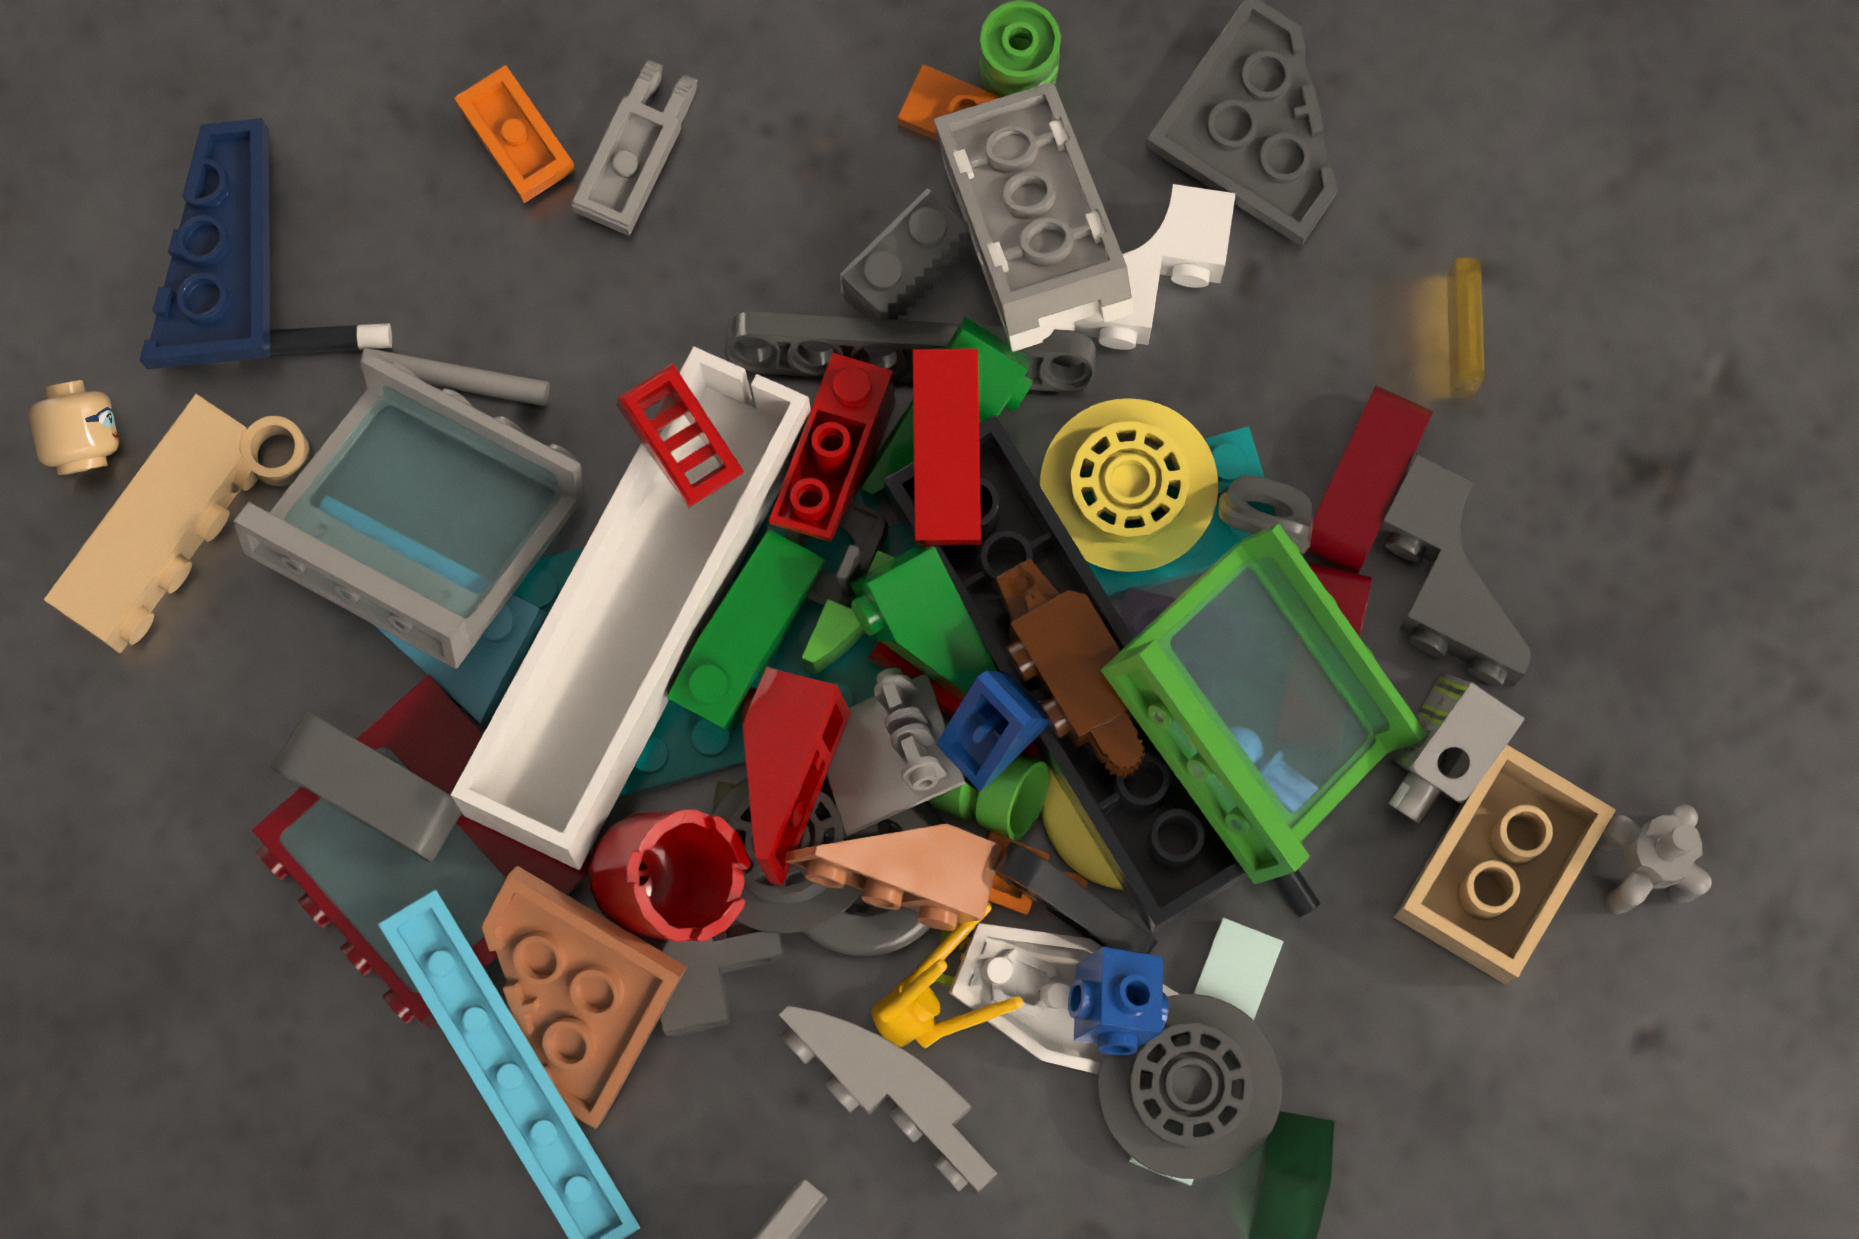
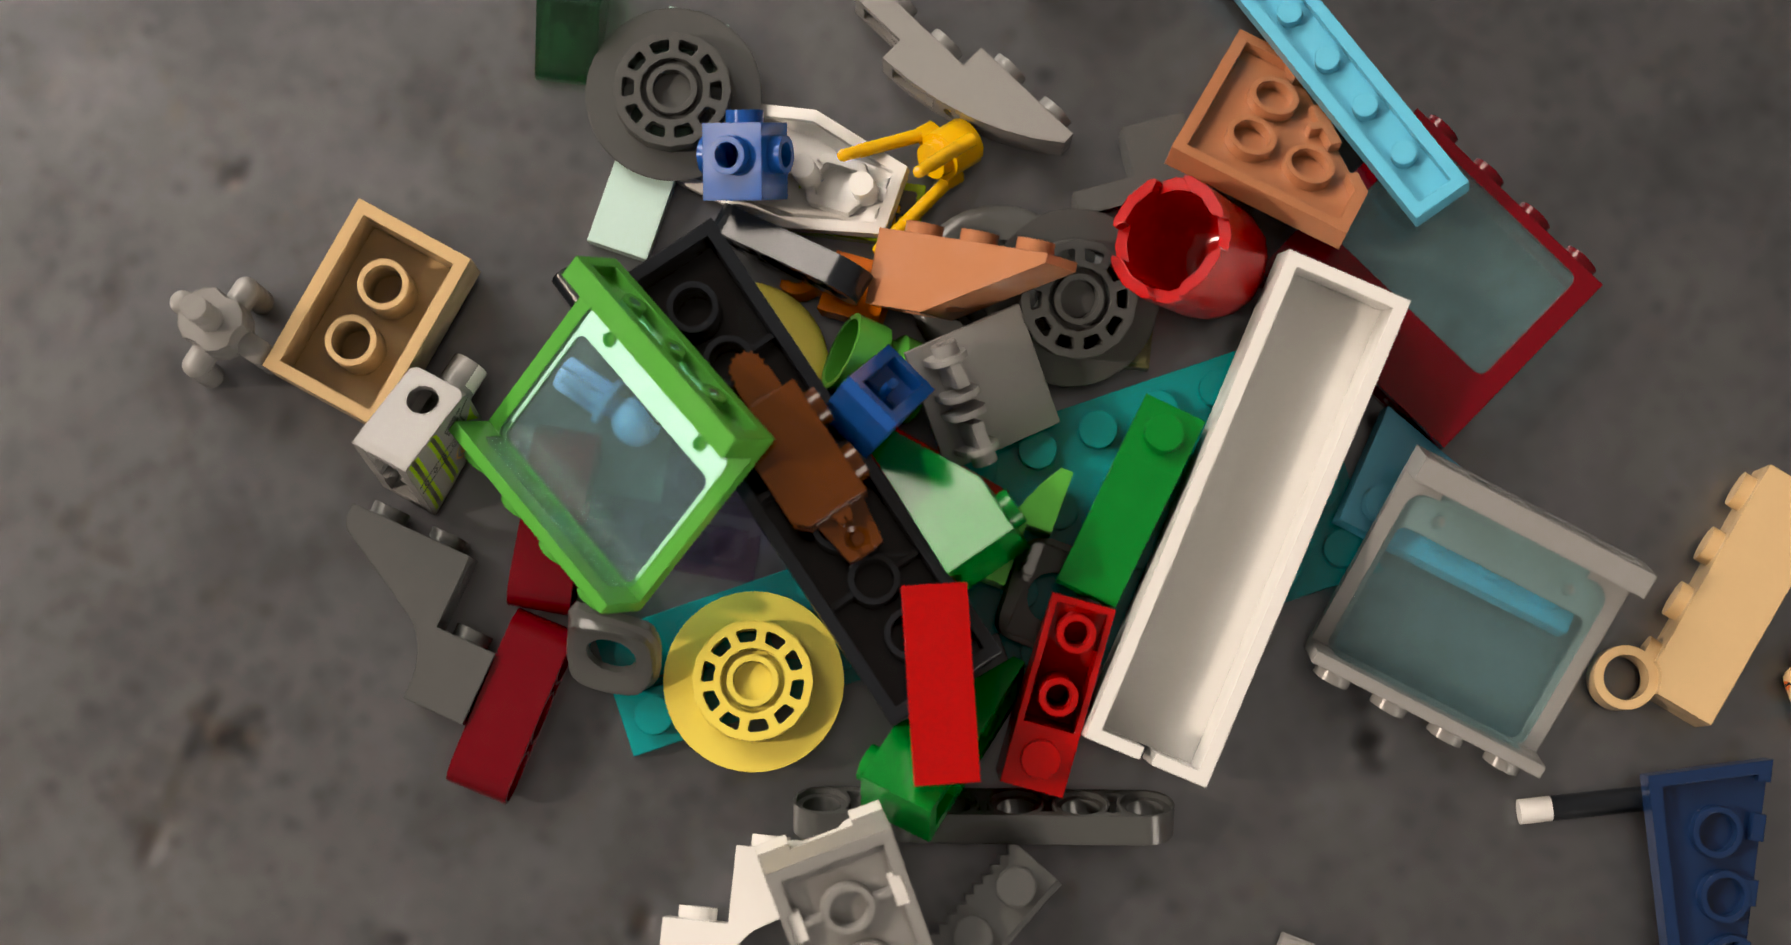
camera: 175 degrees right, 5 degrees up
dark grey beam [271,711,462,863] -> none
light grey bar [360,348,550,406] -> none
red slope [616,363,744,508] -> none
red slope [742,667,851,886] -> none
clear yellow tile [1447,258,1484,397] -> none

